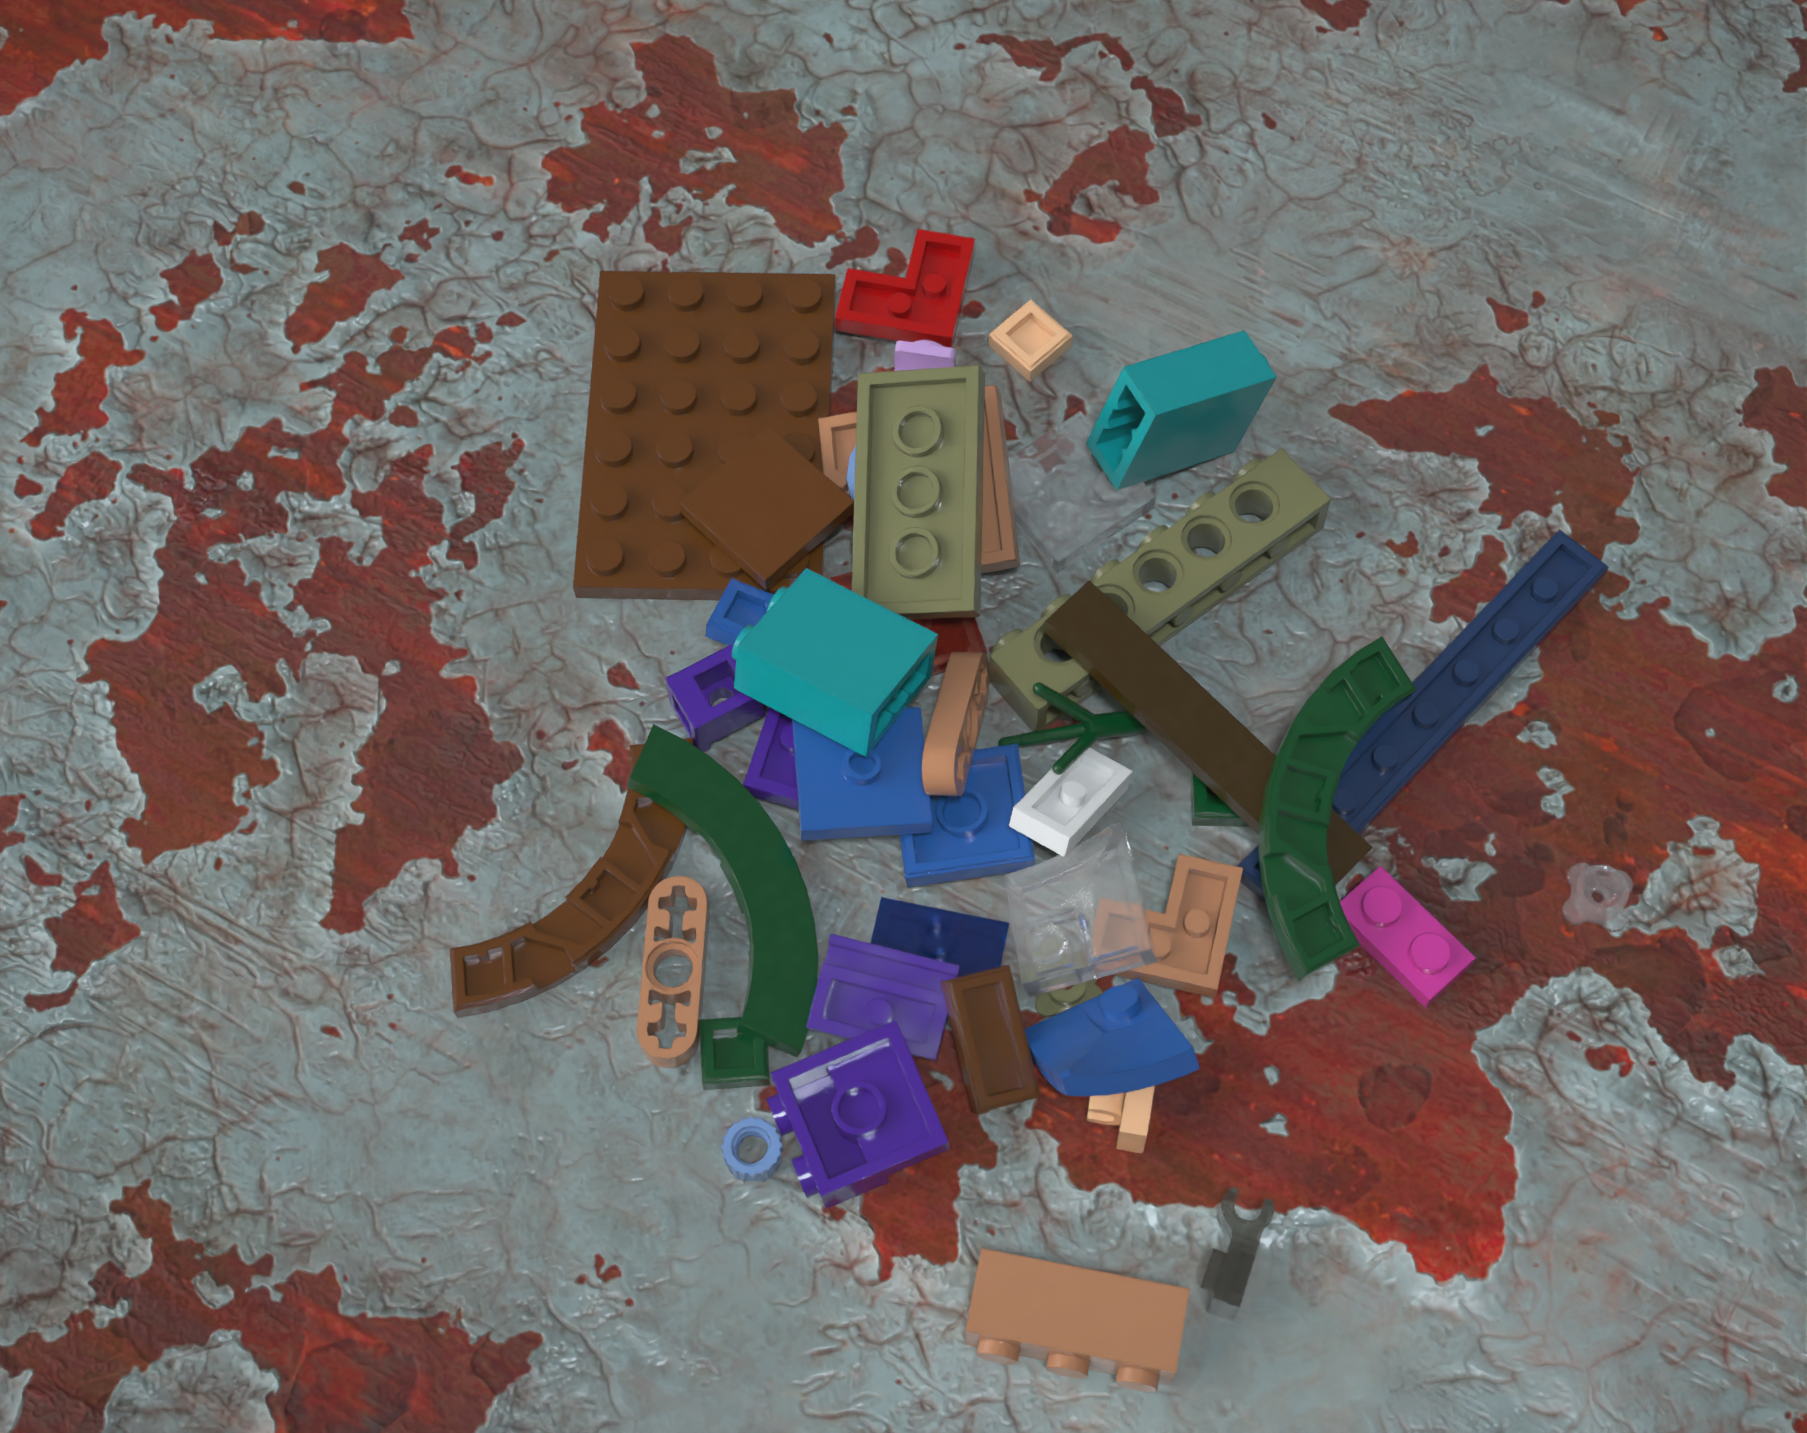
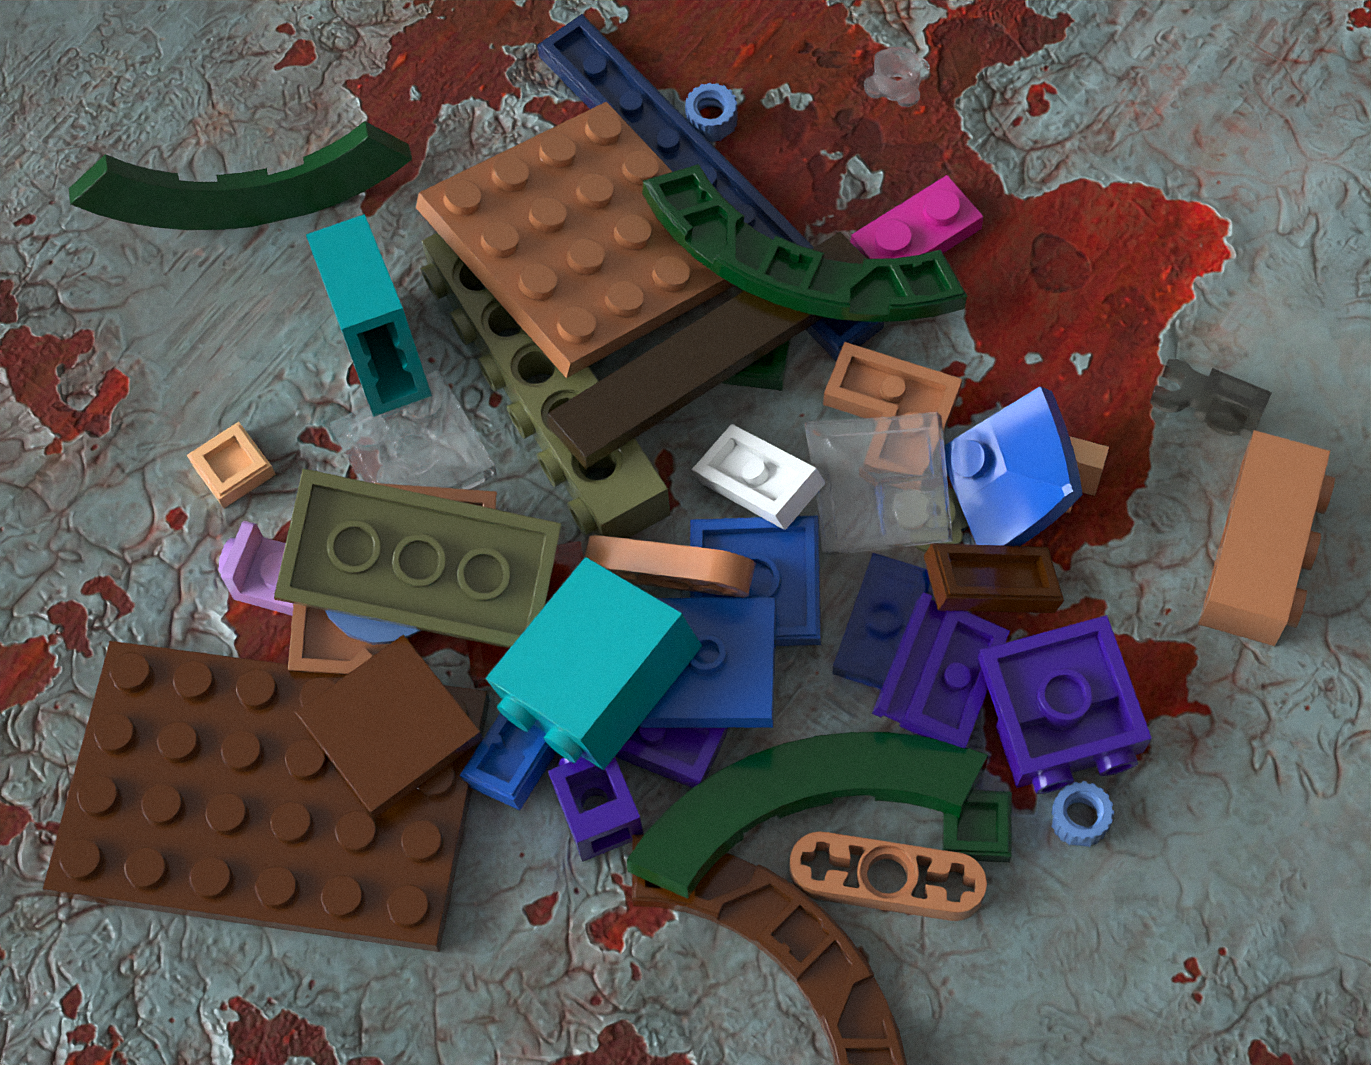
camera: 80 degrees left, 0 degrees up
red plate [835,229,975,348] -> none
dark green plant [998,682,1146,775] -> none
none -> dark green tile [68,121,412,230]
none -> nougat plate [416,102,734,378]
none -> medium blue axle [685,83,738,142]

